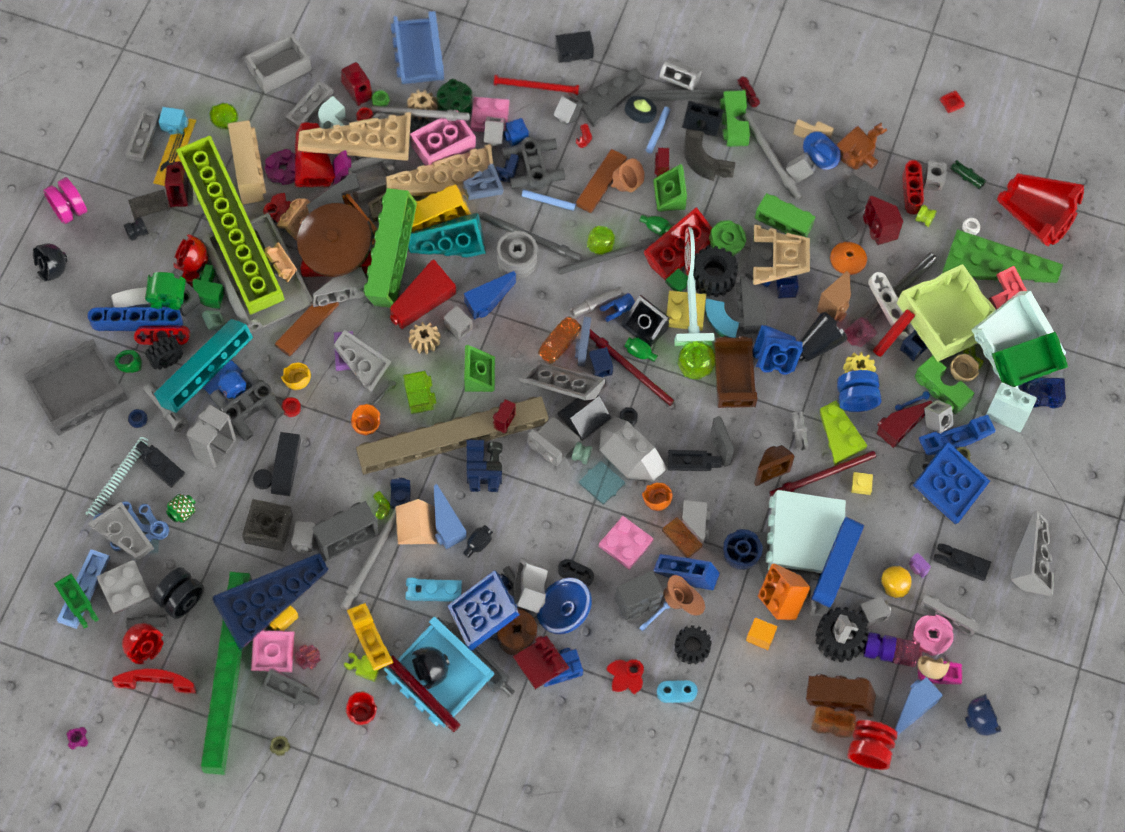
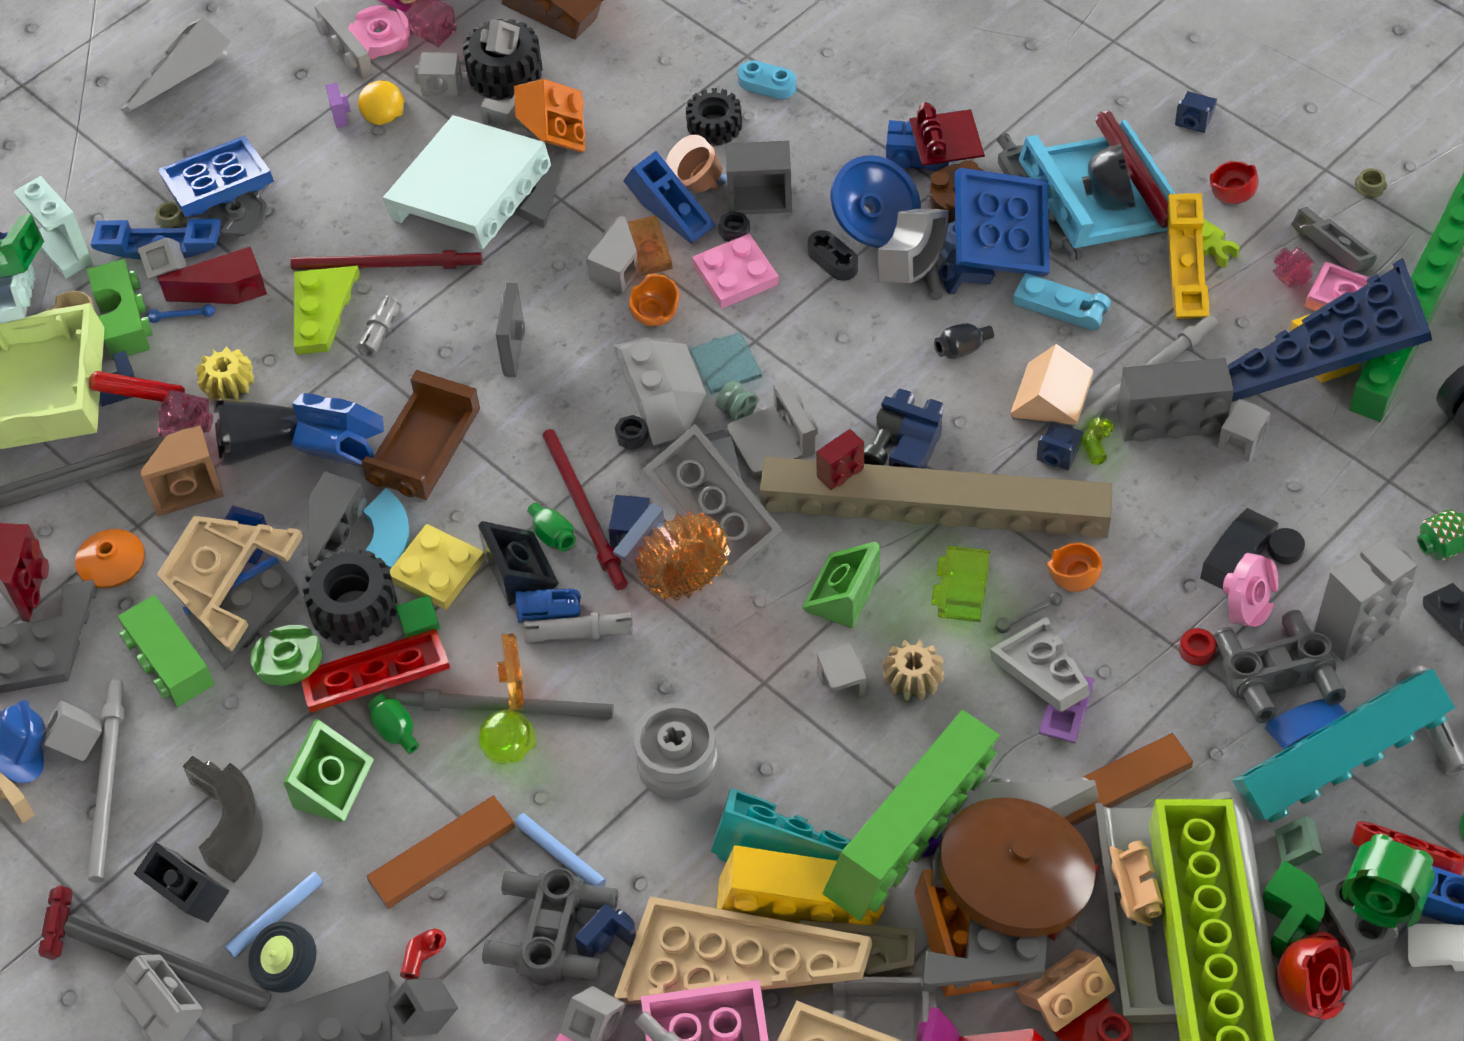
camera: 150 degrees left, 10 degrees down
black tyre [145,336,183,370] -> none
blue head [218,371,247,399] -> none
clear smoke brick [242,499,293,551] -> none
yellow hair [281,362,311,390] -> none
red slope [390,259,456,329] -> none
medium blue slope [434,484,467,549] -> none
sand blue wing [463,164,504,200] -> none
blue slope [464,271,516,319] -> none
dark grey bar [481,212,582,261] -> none
blue brick [503,118,529,147] -> none
red plate [606,659,644,694] -> none
nougat piece [611,158,645,193] -> none
dark red piece [654,148,669,177] -> none
black hinge [668,450,722,471] -> none
light aqua piece [674,227,714,346] -> none
clear neon green cylinder [677,341,715,380] -> none
bright green arch [720,91,750,147] -> none
dark blue cylinder [723,529,763,570] -> none
light orange panel [746,618,778,650] -> none
reddish brown slope [754,445,795,486] -> none
blue beam [811,516,864,608] -> none
blue wheel [837,370,881,412] -> none
light yellow plate [851,472,873,495] -> none
dark purple wheel [863,632,897,662] -> none
white beam [868,272,914,340] -> none
black hinge [933,543,991,581] -> none
none -> clear orange plate [497,633,524,710]
none -> black tile [718,211,750,242]
none -> dark blue bracket [1175,91,1217,133]
none -> bright pink plate [1223,553,1278,627]

